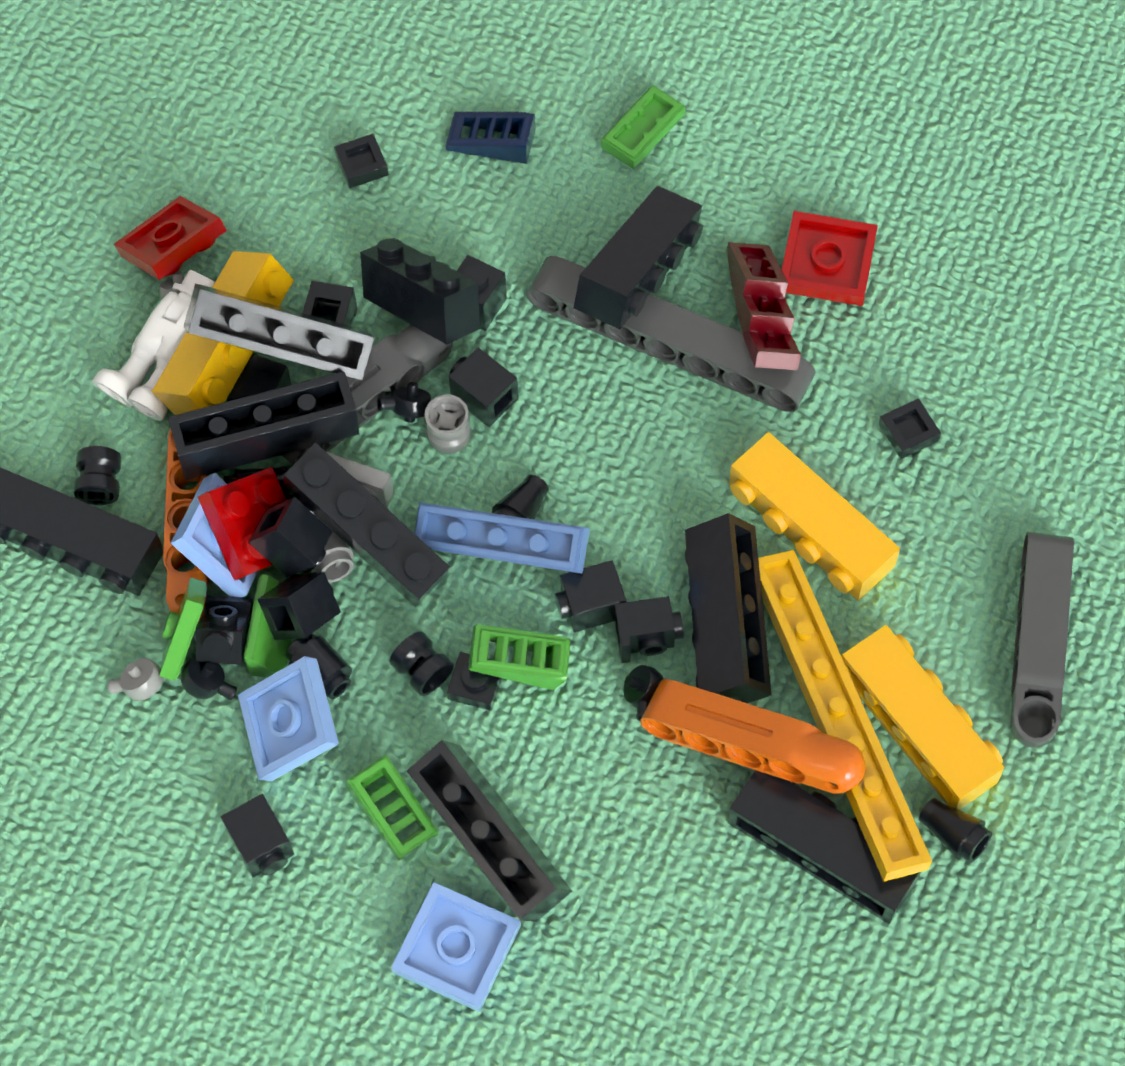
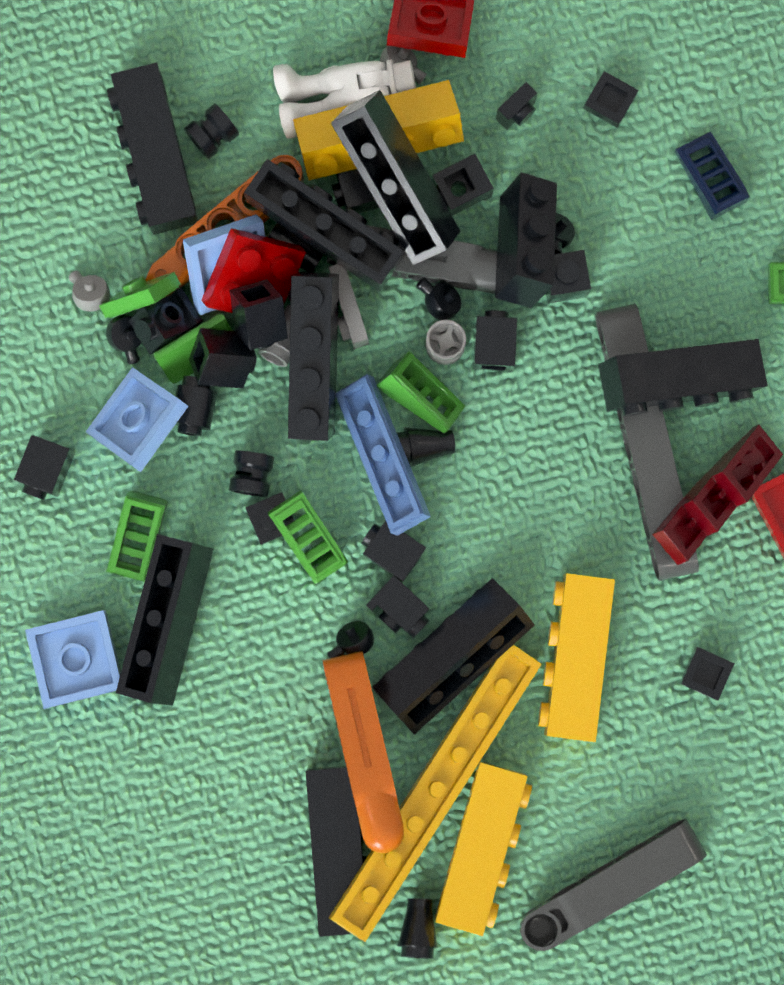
camera: 50 degrees right, 20 degrees up
none -> bright green slope [376,351,466,433]
none -> black plate [496,82,537,130]

